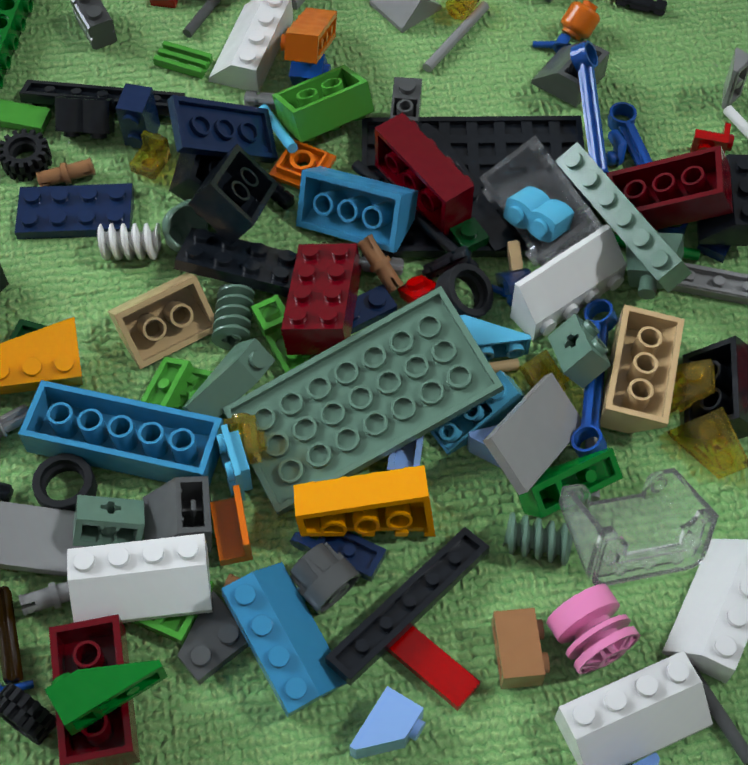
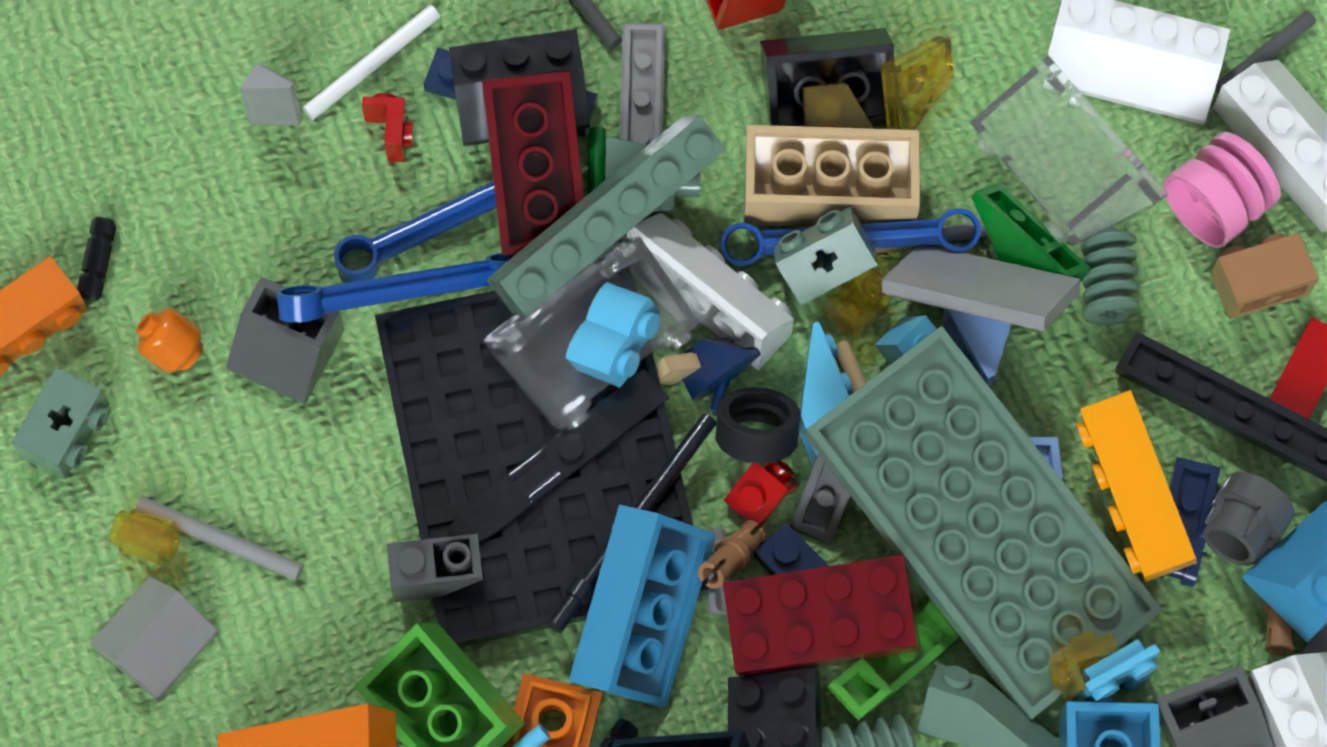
camera: 105 degrees left, 10 degrees up
orange panel [210,485,253,566] -> none
dark red brick [375,112,474,236] -> none
black axle [422,246,472,280] -> none
dark green plate [449,217,490,252] -> none
blue hand [533,33,571,53] -> none
blue arm [606,129,628,167] -> none

